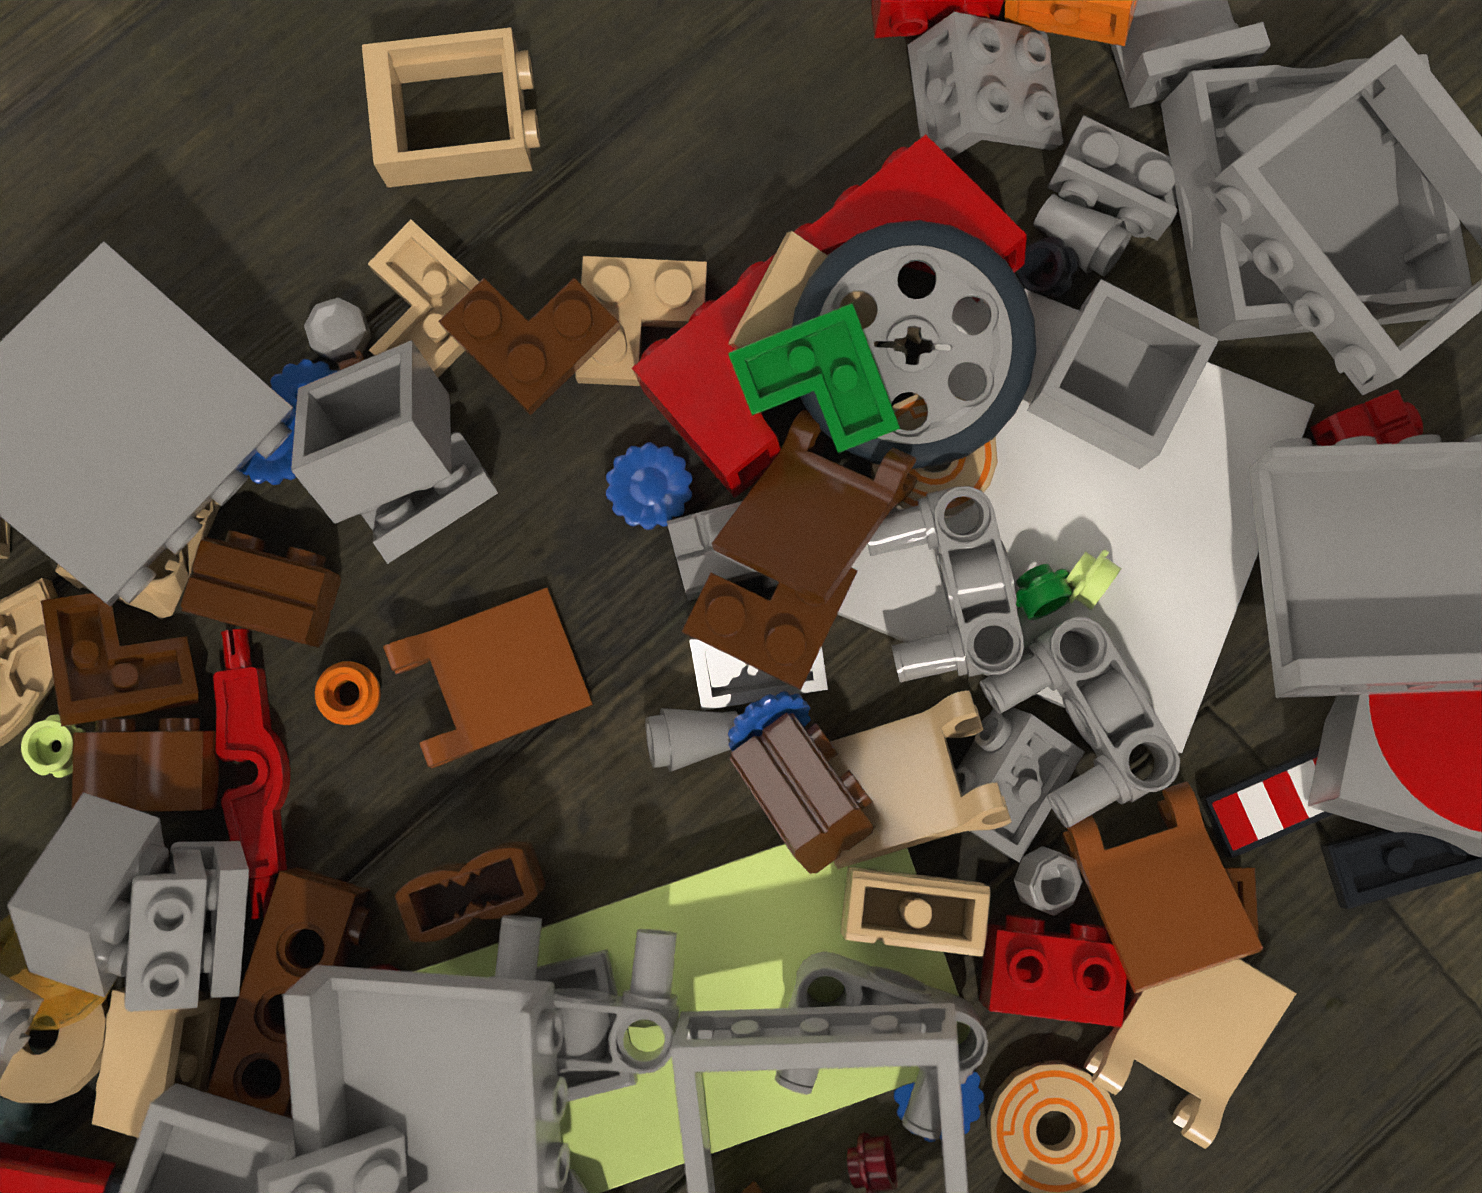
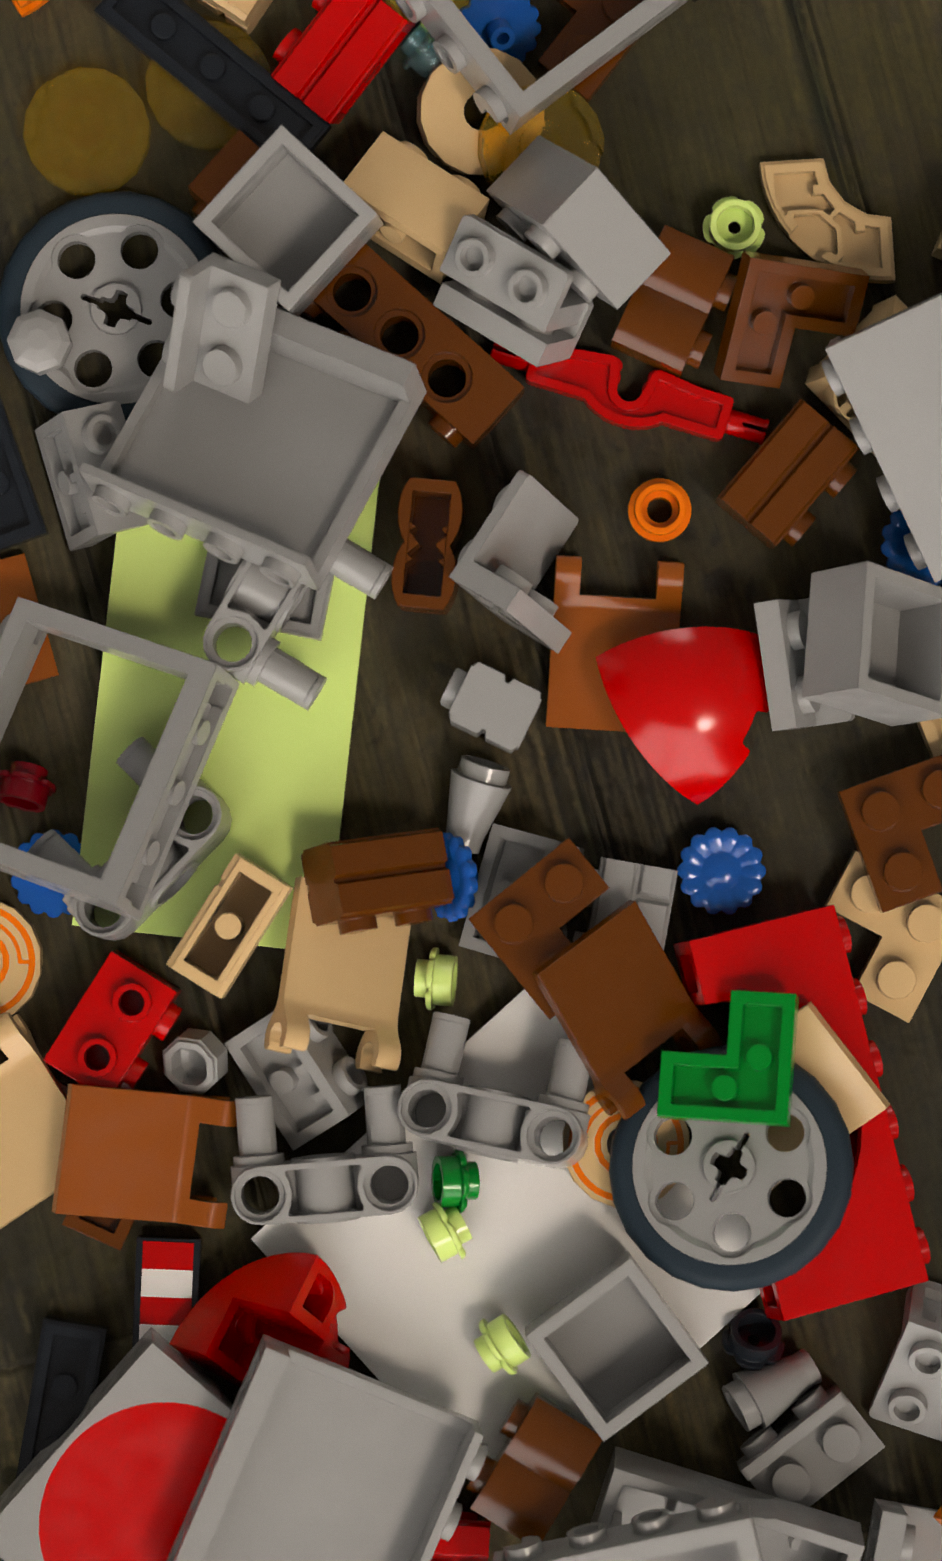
camera: 120 degrees right, 5 degrees up
none -> red brick [169,1252,350,1387]
none -> yellowish green plate [414,947,458,1010]
none -> light grey brick [440,662,542,754]
none -> light grey bracket [449,470,578,654]
none -> reddish brown brick [465,1392,602,1541]
none -> yellowish green plate [474,1314,531,1375]
none -> red brick [596,626,769,805]

